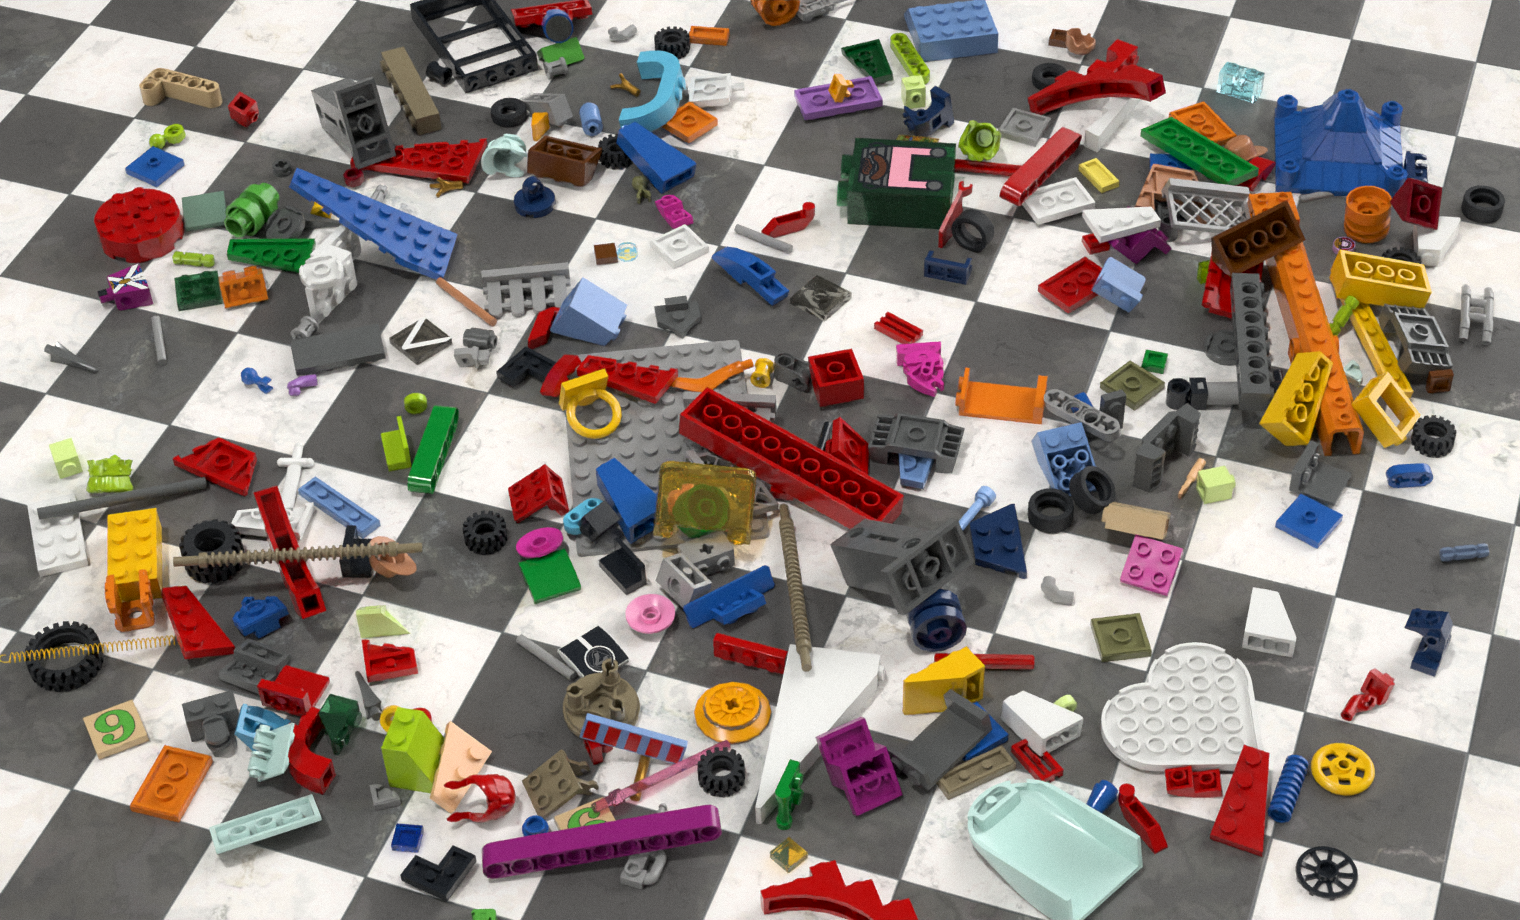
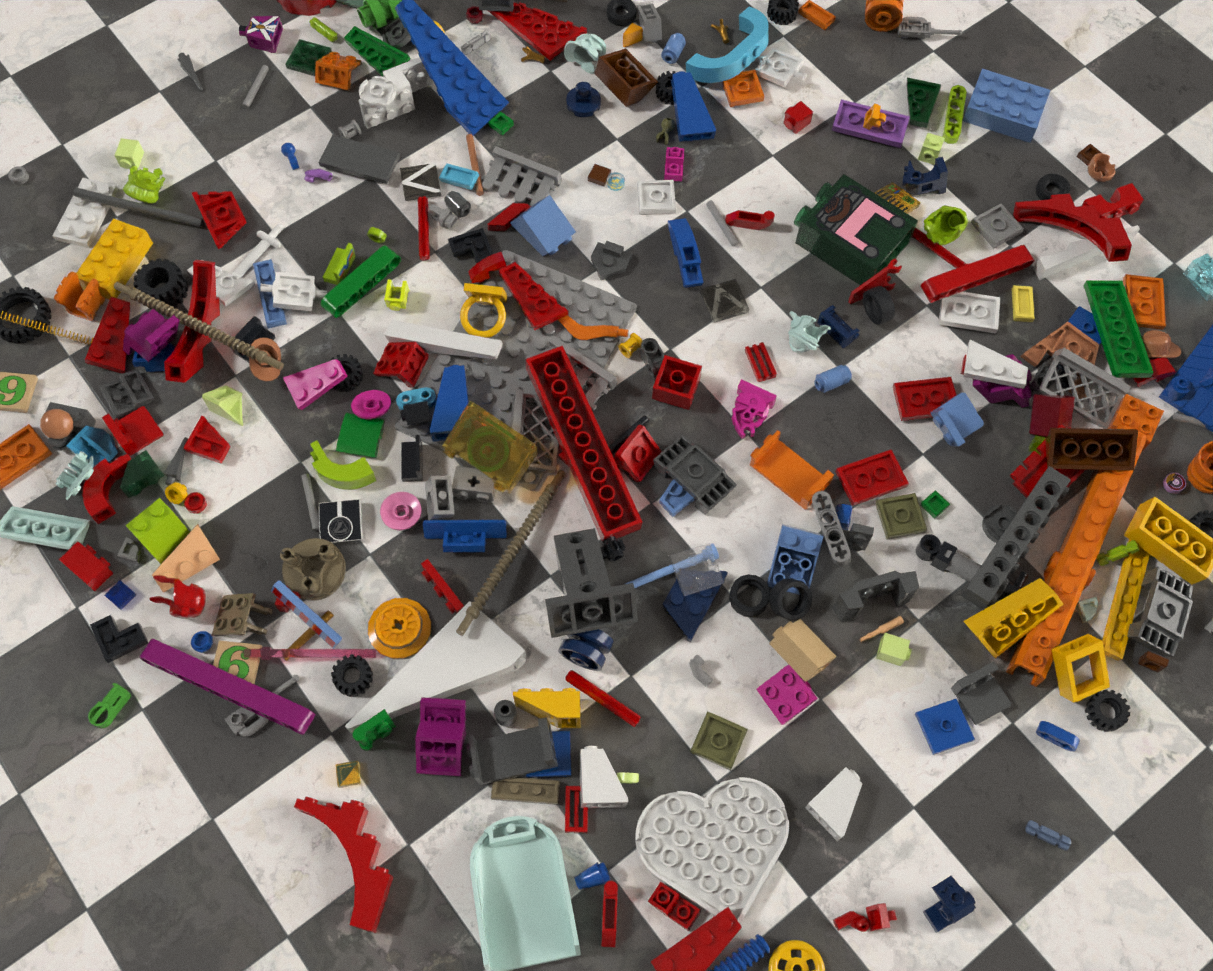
camera: 30 degrees right, 20 degrees up
none -> nougat hair [40,409,73,439]
none -> red brick [59,542,114,592]
none -> magenta bracket [123,308,180,362]
none -> white plate [260,272,327,311]
none -> dark pink wing [283,359,348,410]
none -> lime arch [310,440,377,490]
none -> neon yellow window [384,279,410,311]
none -> white slope [385,320,503,359]
none -> red axle [418,196,430,261]
none -> medium azure tile [439,163,479,190]
none -> green tile [489,111,514,135]
none -> dark grey brick [494,700,517,727]
none -> clear slope [669,543,724,596]
none -> red brick [783,101,813,134]
none -> light aqua helmet [788,311,831,353]
none -> medium blue head [814,365,852,393]
none -> red plate [835,450,909,506]
none -> dark red slope [1029,394,1075,436]

